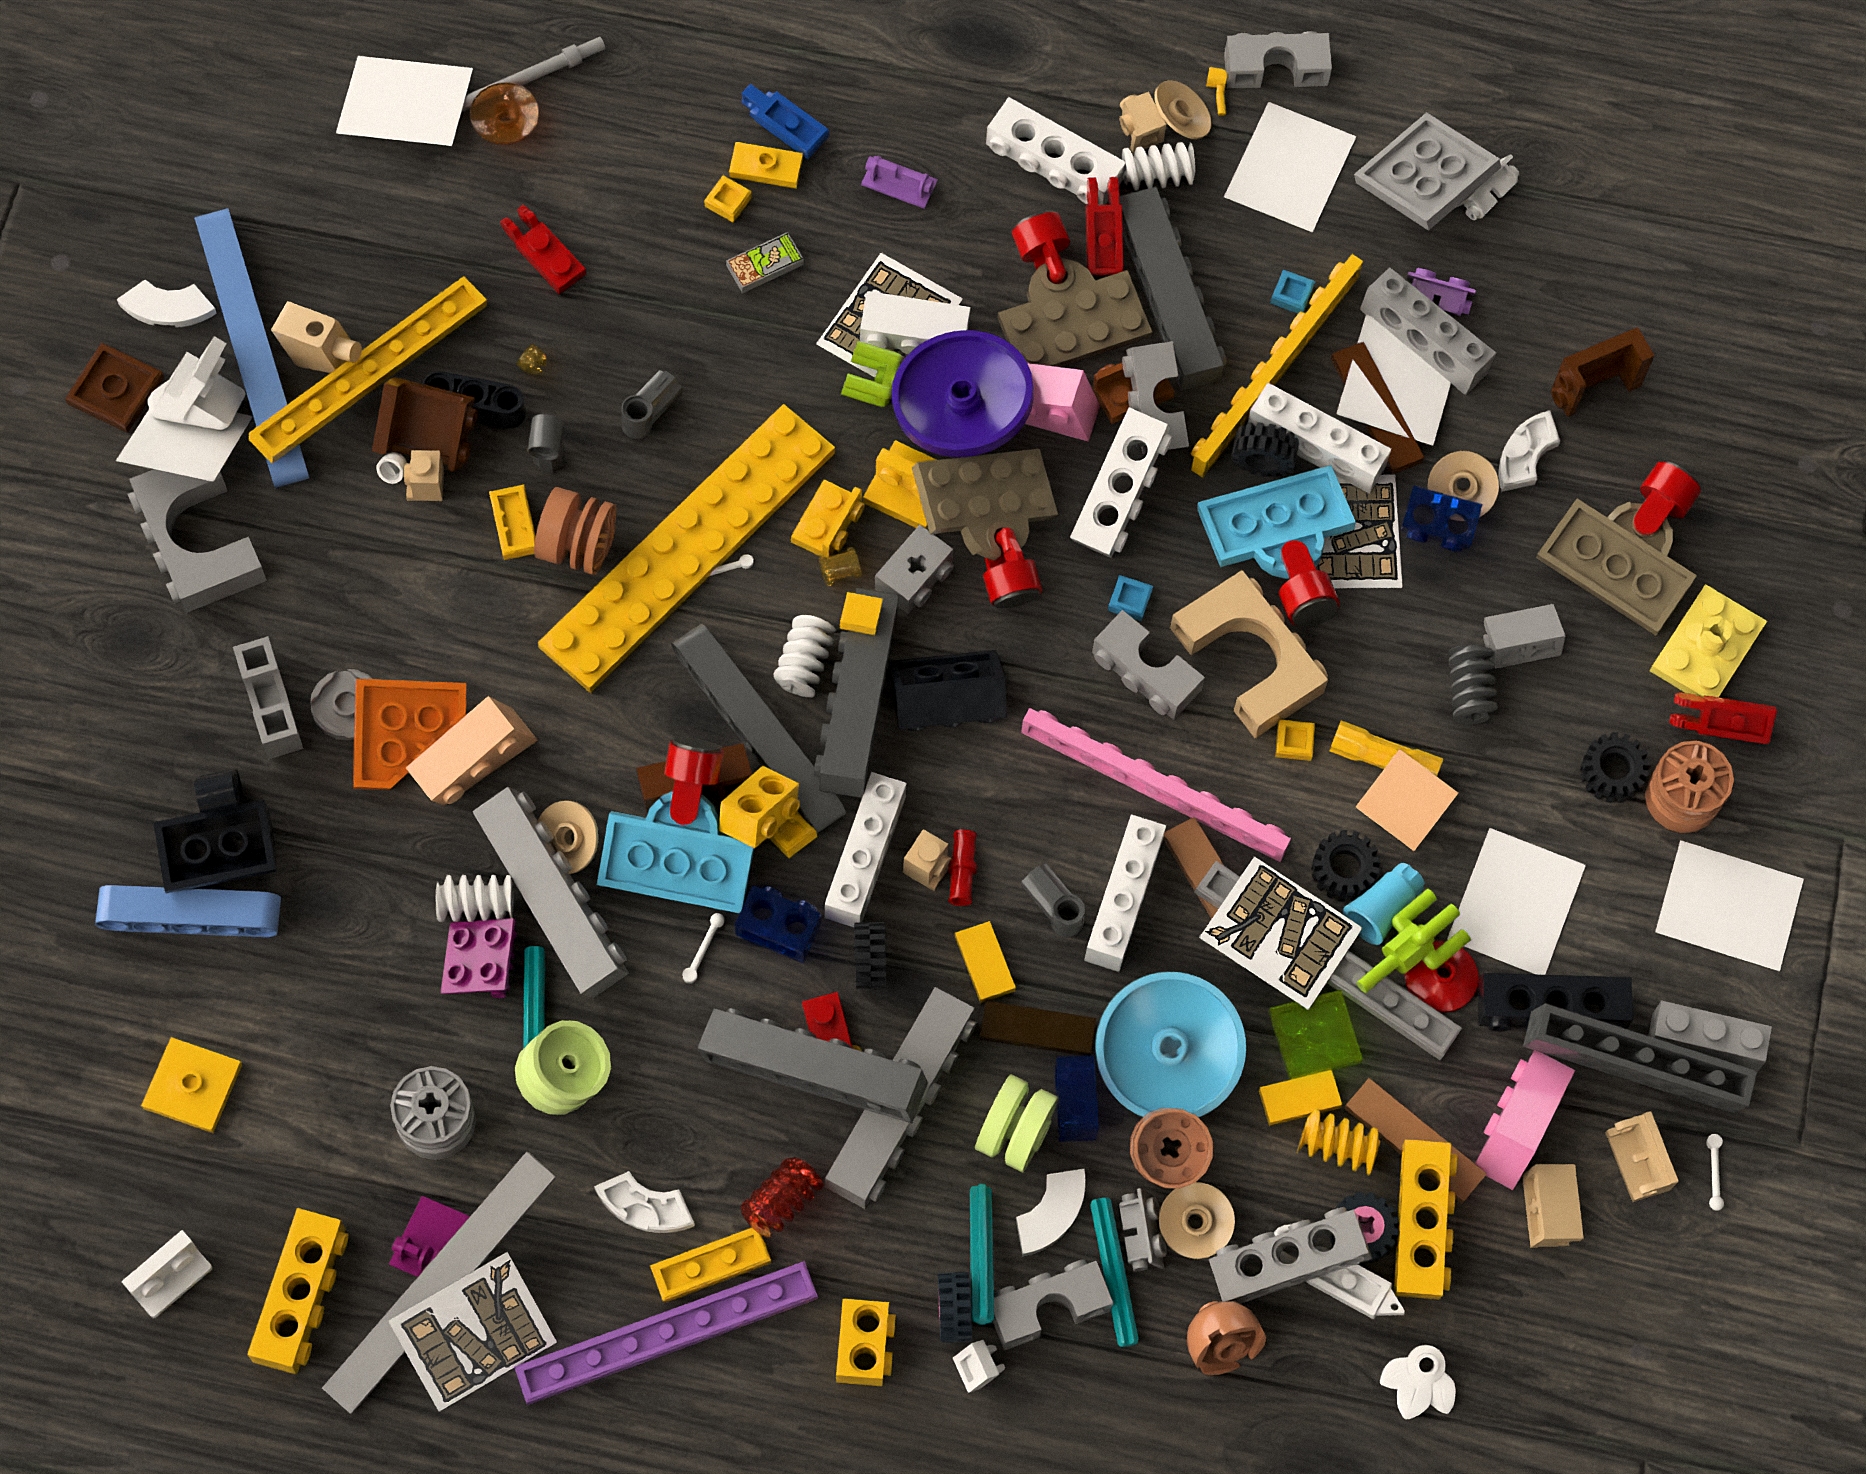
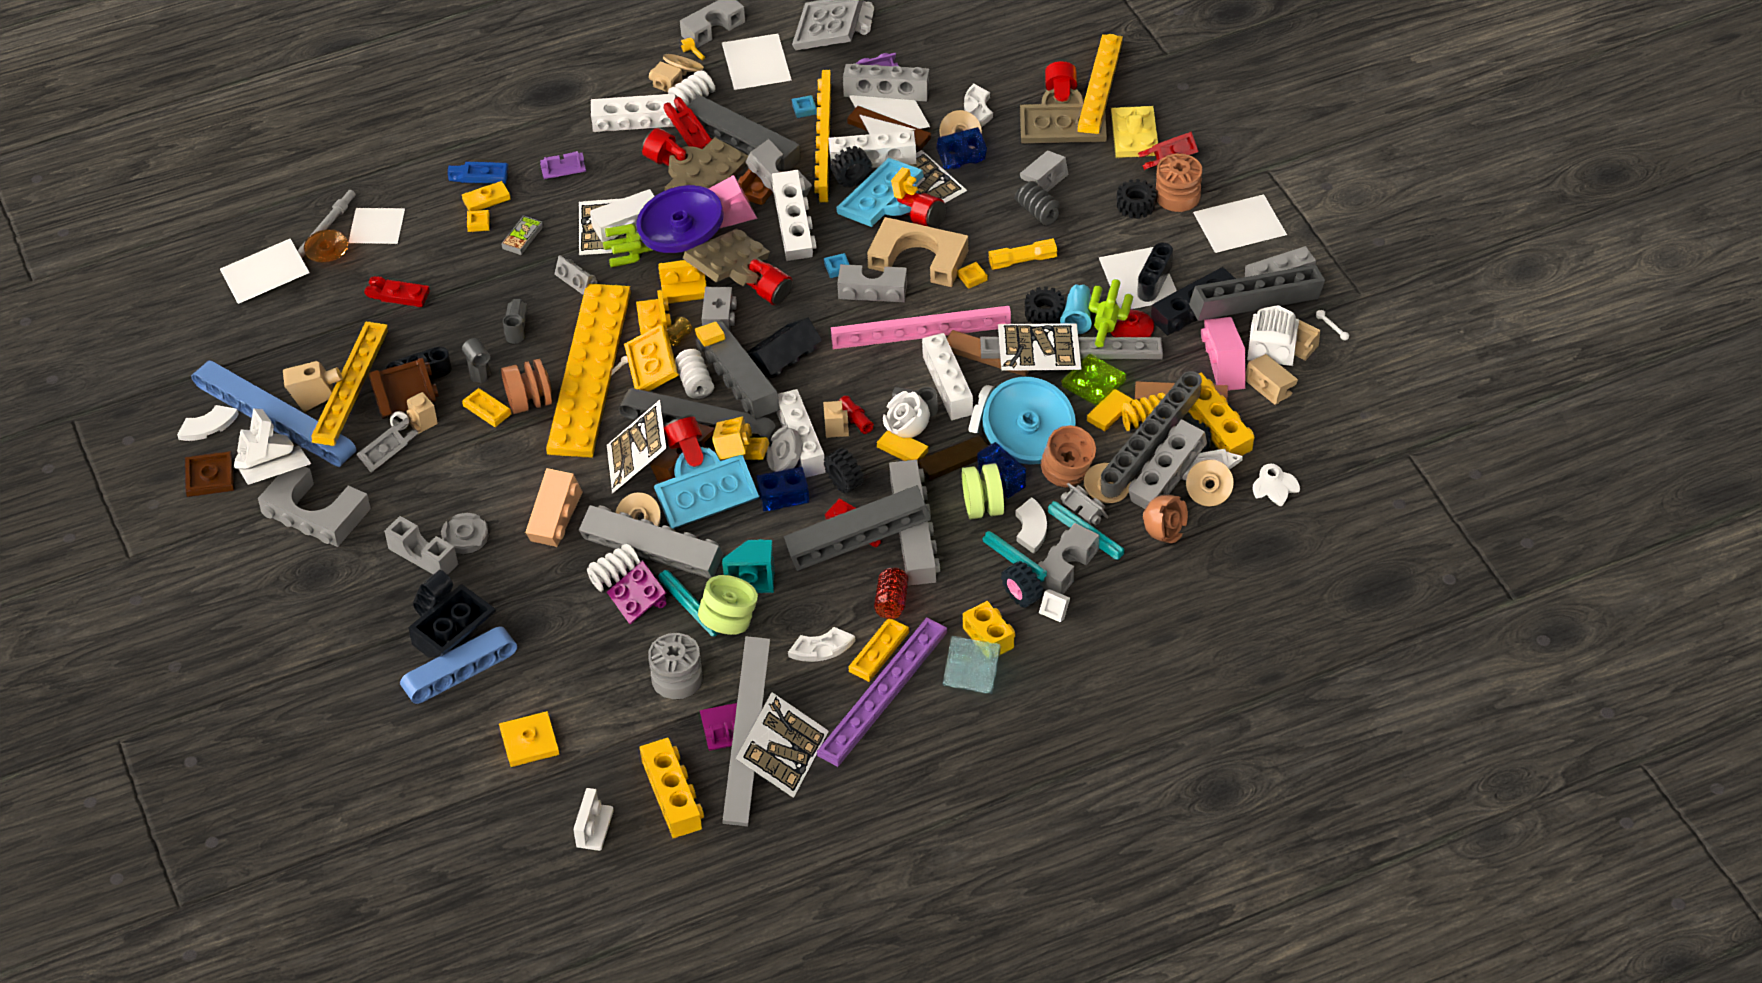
camera: 30 degrees left, 20 degrees down
orange plate [353,679,466,790] -> none
clear yellow hinge [516,343,547,375] -> none
white hinge [682,913,725,984] -> none
light nougat tile [1356,749,1458,851] -> none
reddish brown panel [1551,327,1655,417] -> none
none -> white sticker [348,208,405,244]
none -> light grey hinge [356,417,419,472]
none -> light grey hinge [555,255,597,295]
none -> sticker [607,400,666,493]
none -> yellow tile [624,323,679,392]
none -> teal slope [722,539,775,593]
none -> light grey tile [767,427,802,474]
none -> white cylinder [883,391,930,438]
none -> yellow tile [891,167,918,199]
none -> clear light blue plate [943,636,1001,694]
none -> white tile [969,385,995,433]
none -> yellow plate [1078,34,1123,134]
none -> dark grey beam [1101,371,1202,498]
none -> black beam [1137,242,1173,302]
none -> tan dish [1186,460,1234,507]
none -> white piece [1247,305,1299,366]

